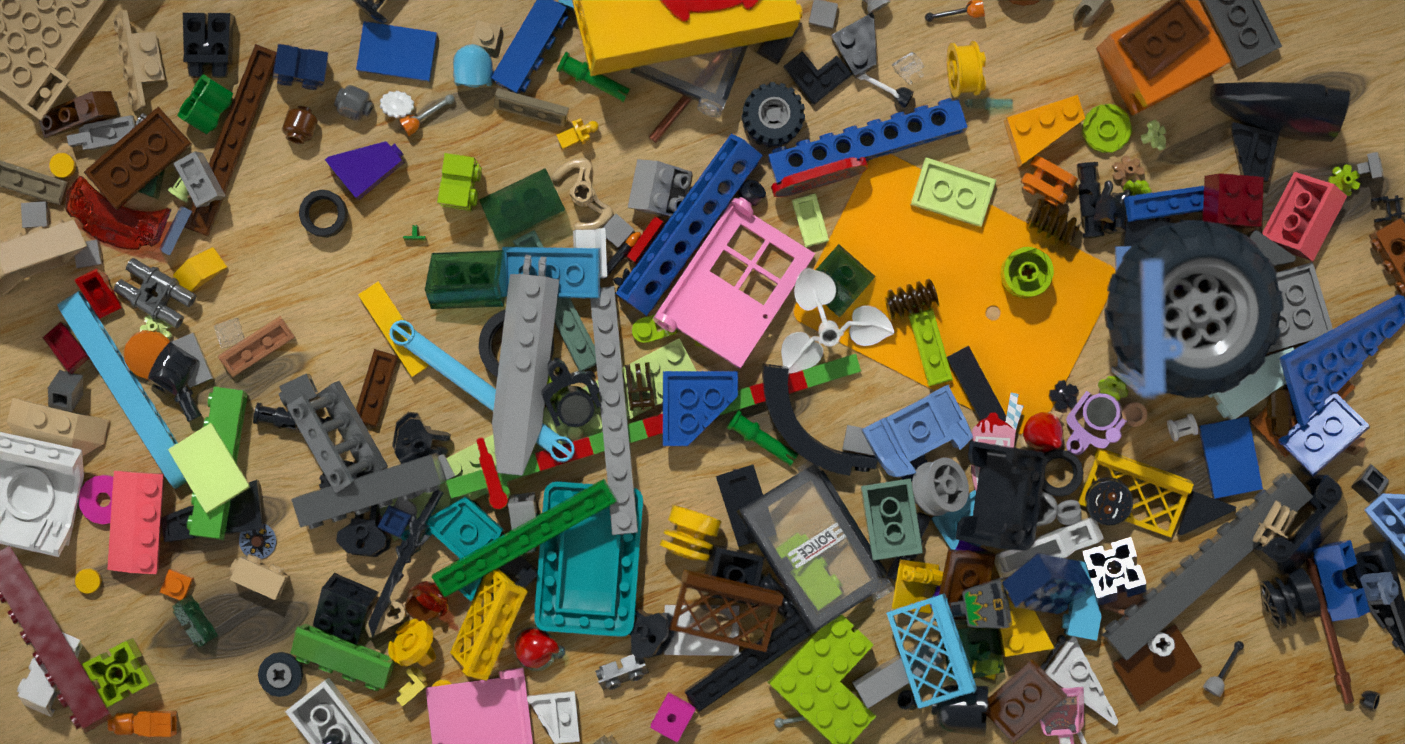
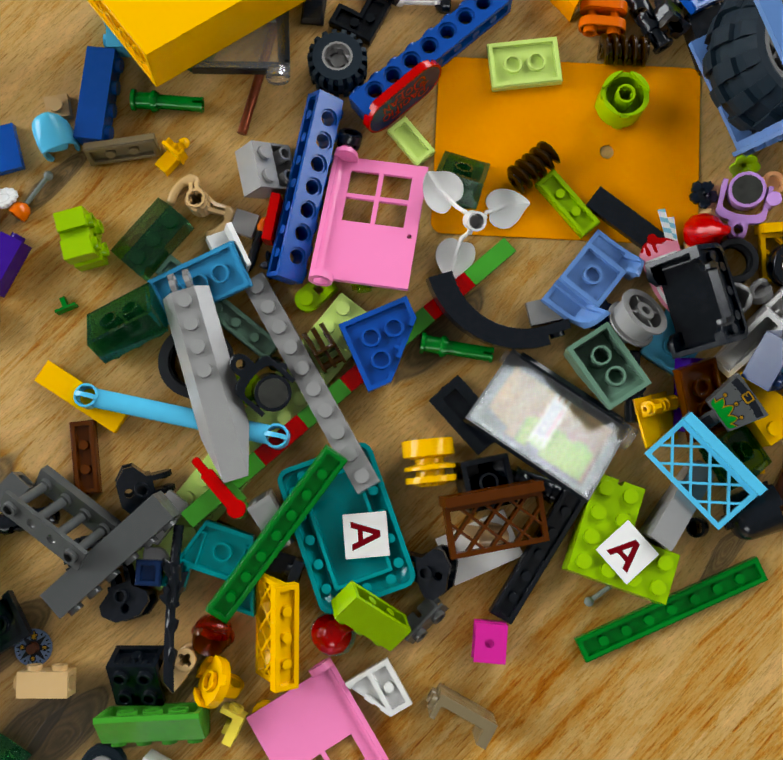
camera: 15 degrees left, 5 degrees down
none -> lime brick [331,580,411,651]
none -> white sticker [342,511,390,559]
none -> white sticker [595,520,659,585]

